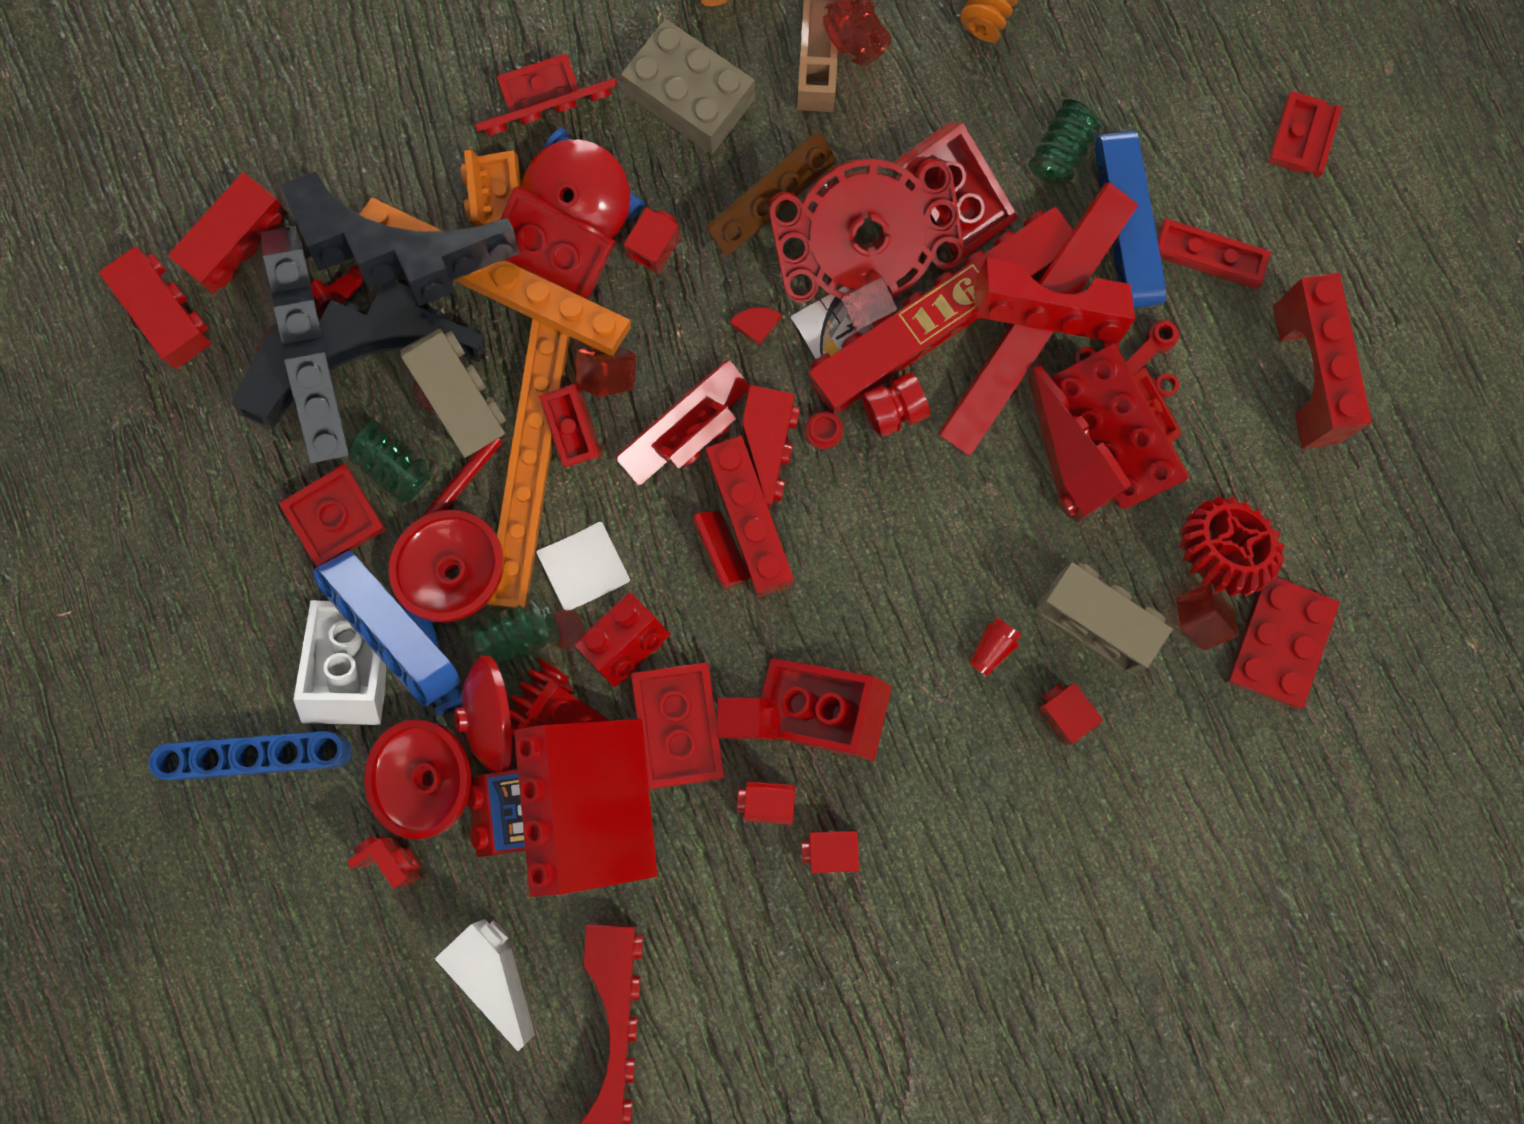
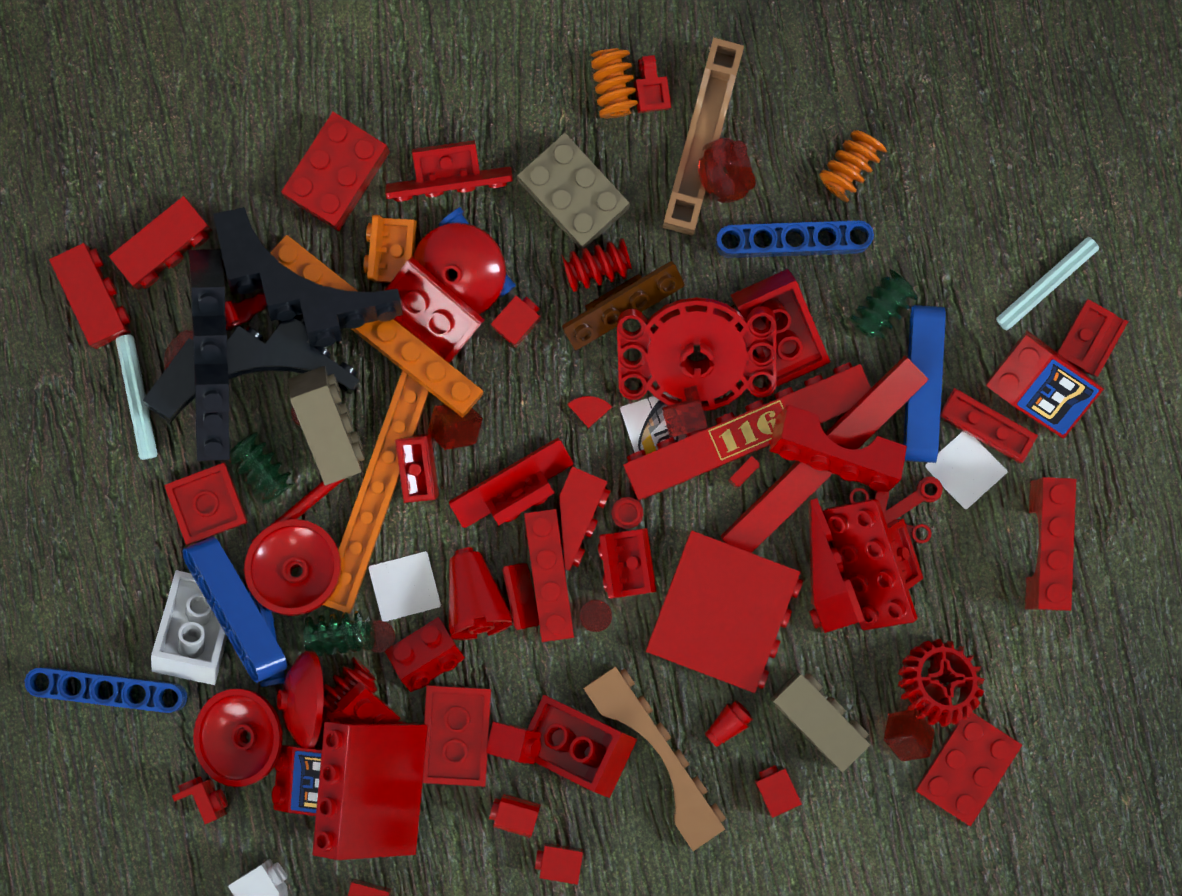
camera: 15 degrees right, 5 degrees up
red wheel [861,372,930,438] -> none
none -> light aqua axle [116,334,157,460]
none -> red brick [281,112,390,232]
none -> red cone [449,547,513,640]
none -> red piece [561,238,632,292]
none -> clear red tile [580,600,612,632]
none -> medium nougat arch [583,666,726,851]
none -> red bracket [598,528,656,599]
none -> red panel [645,530,803,693]
none -> blue beam [715,220,874,258]
none -> red tile [728,456,760,488]
none -> white sticker [925,431,1008,509]
none -> slope [986,330,1104,439]
none -> light aqua axle [996,237,1099,330]

